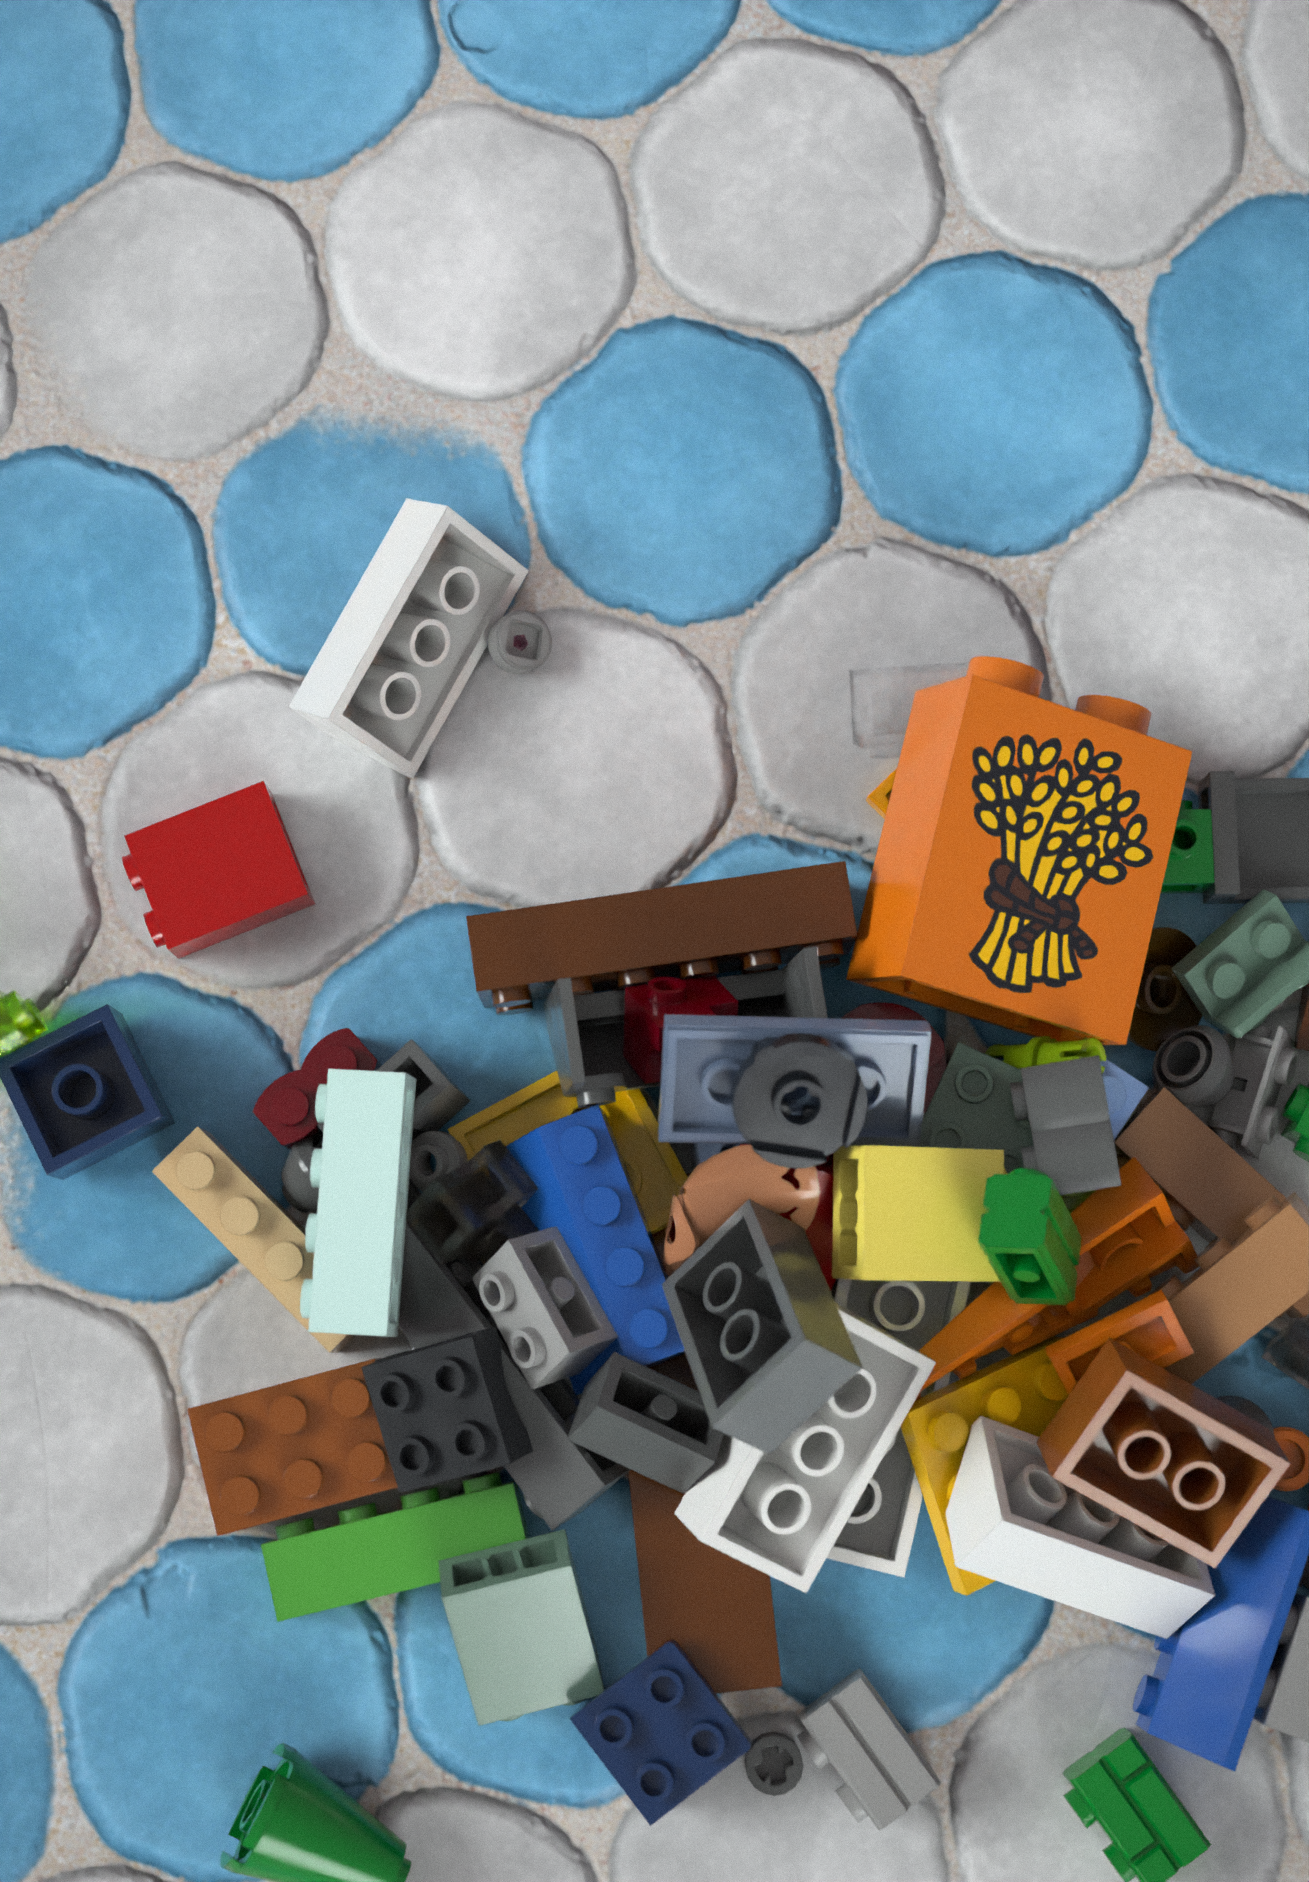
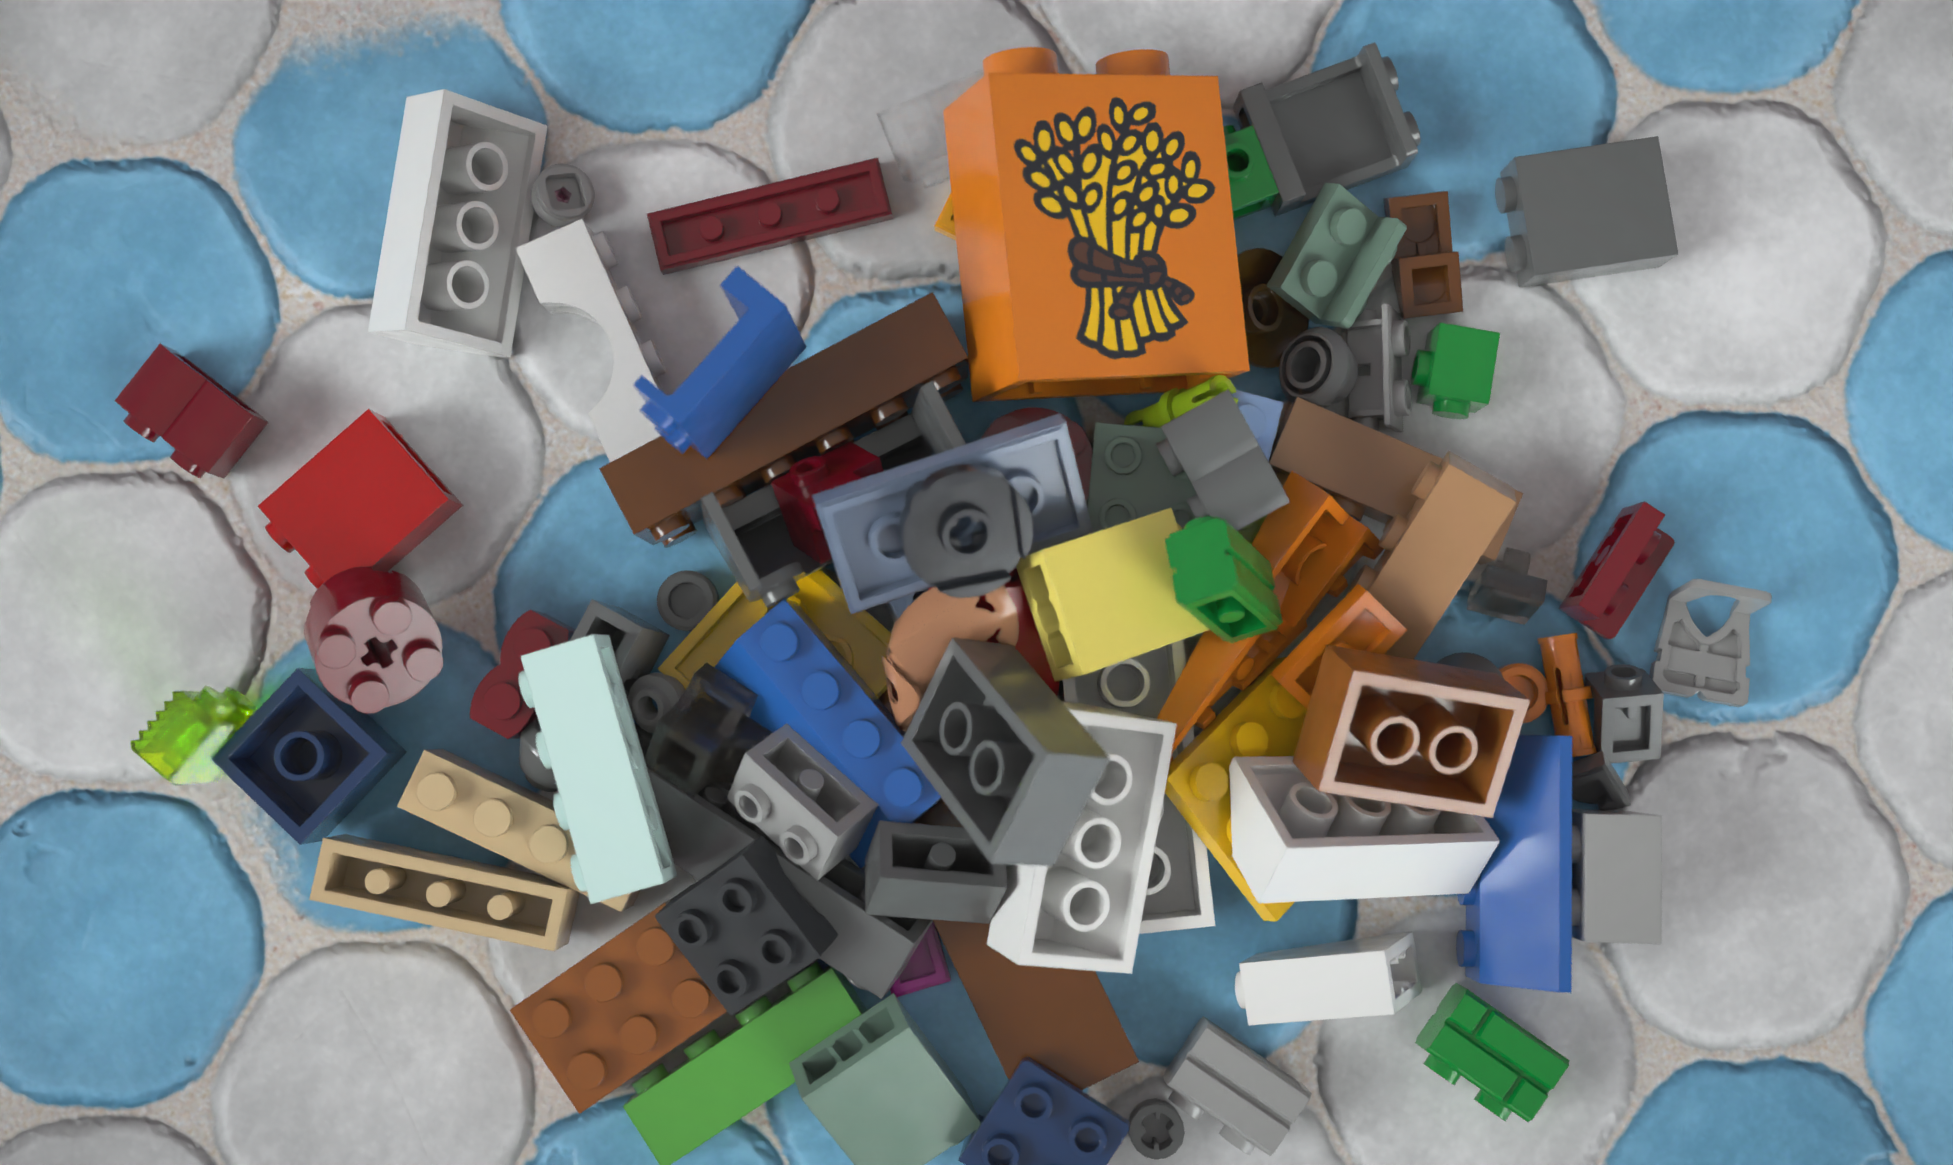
camera: 20 degrees left, 5 degrees up
none -> dark red brick [114,343,268,479]
none -> brick [304,566,443,714]
none -> tan brick [309,834,580,951]
none -> white arch [515,219,666,462]
none -> blue panel [633,266,806,459]
none -> dark red tile [647,157,893,275]
none -> dark grey tile [657,570,720,632]
none -> magenta tile [890,921,951,997]
none -> white slope [1235,932,1422,1026]

